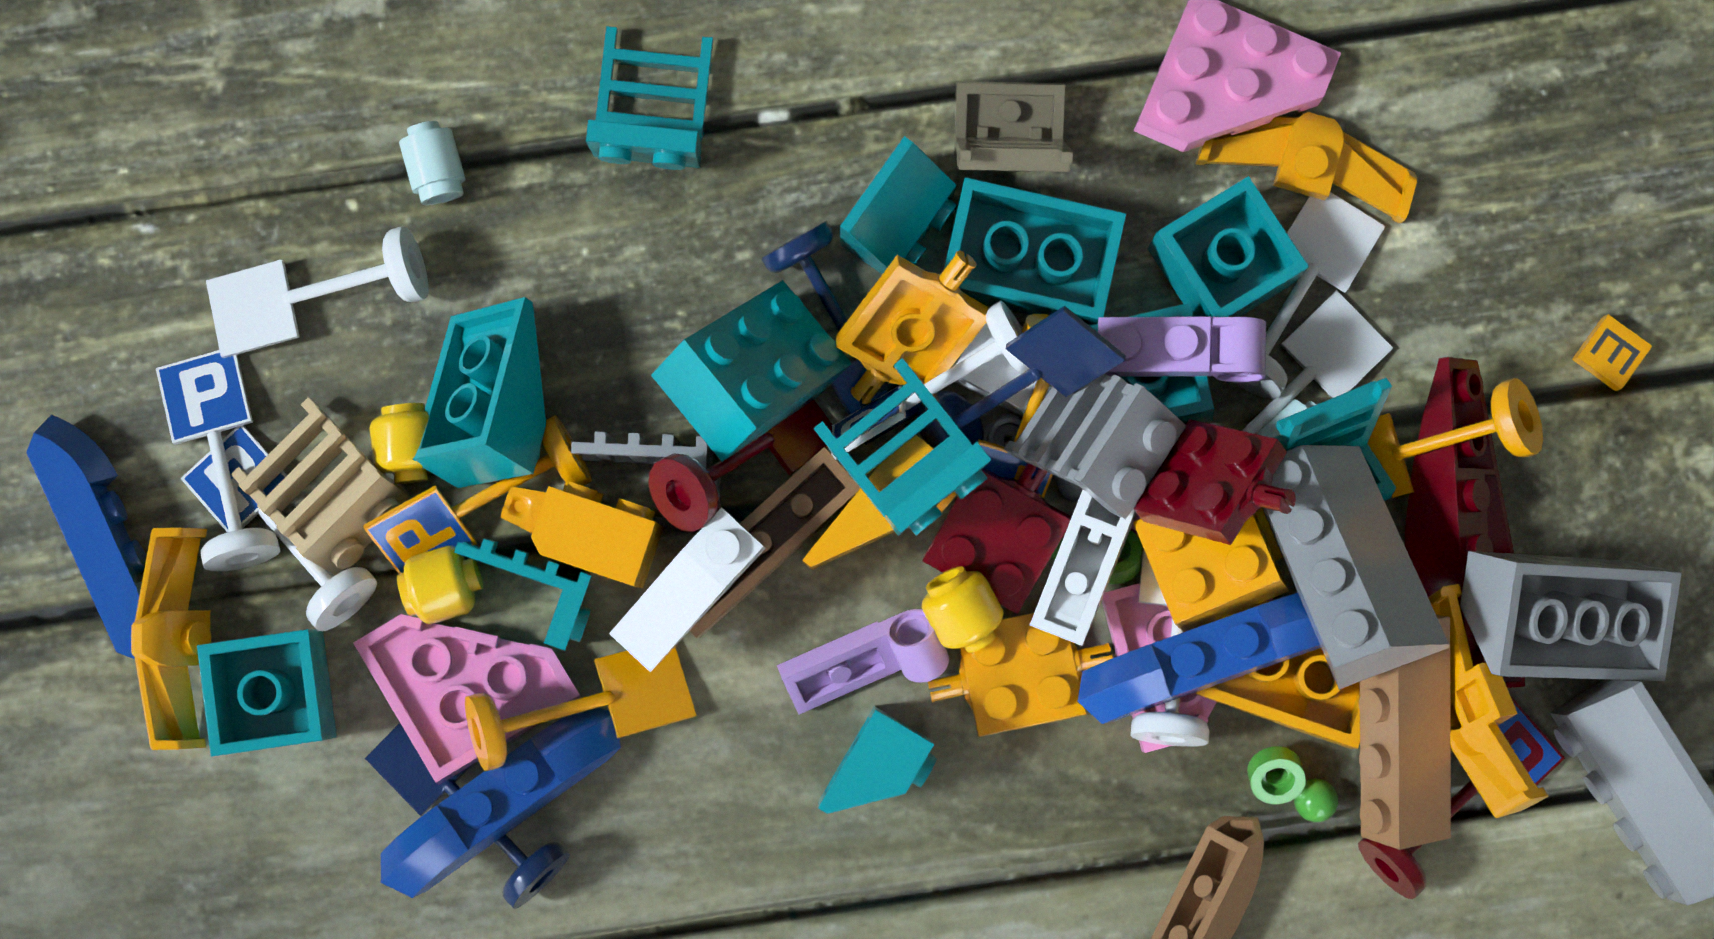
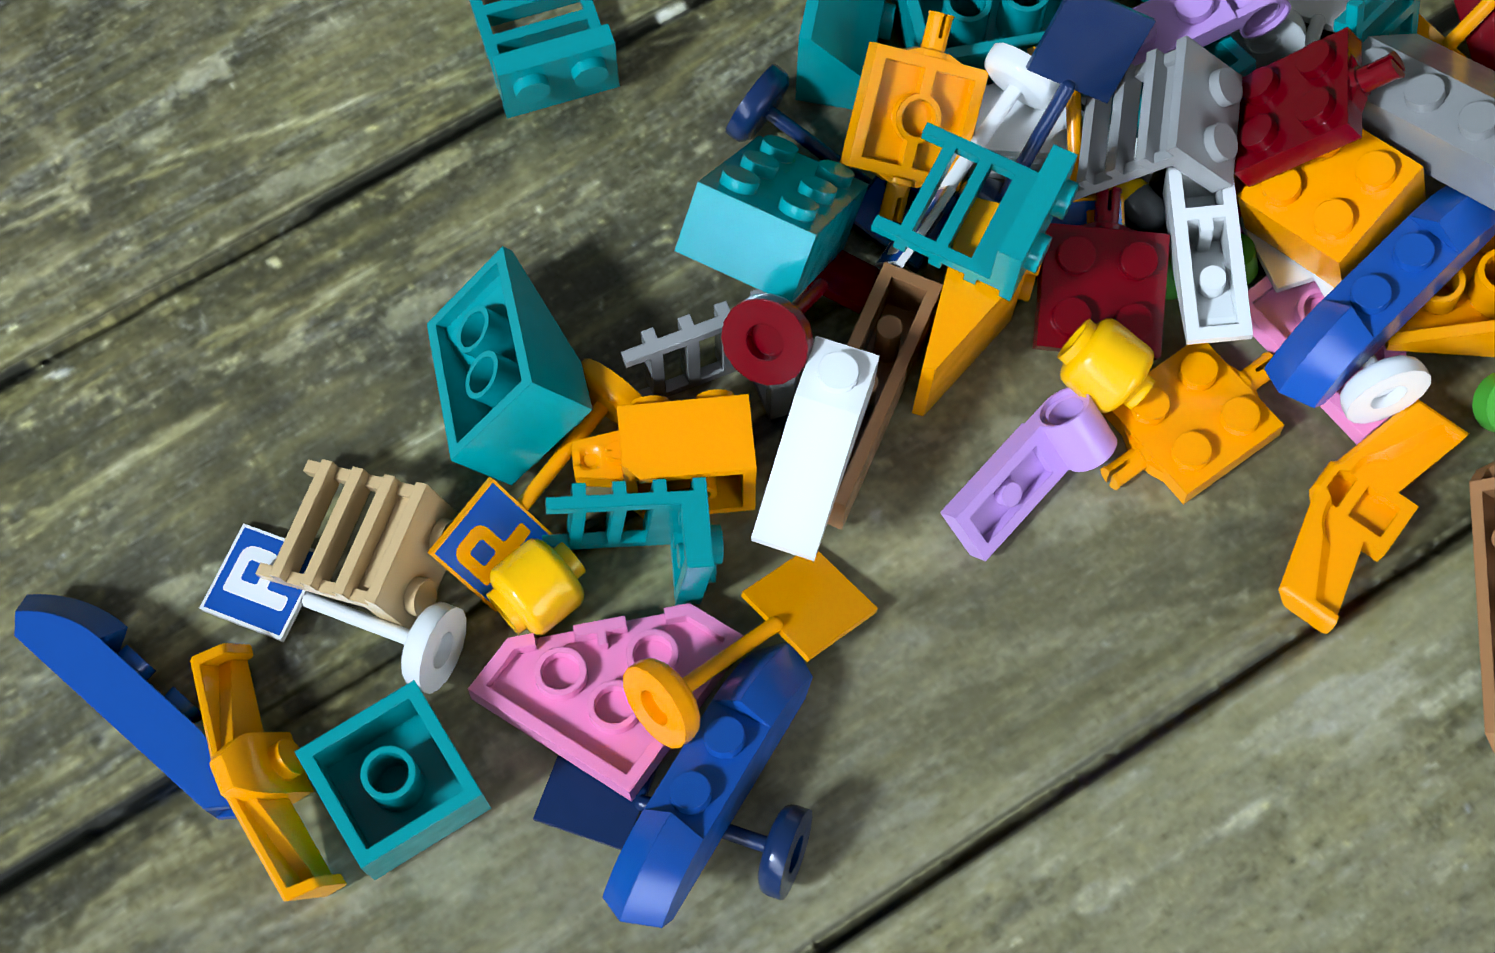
camera: 20 degrees left, 15 degrees down
white piece [156,350,281,571] -> none
white piece [206,226,428,358] -> none
yellow head [369,403,429,484] -> none
light aqua brick [399,121,465,205] -> none
teal slope [818,706,937,814] -> none
none -> light orange plate [1278,399,1470,634]

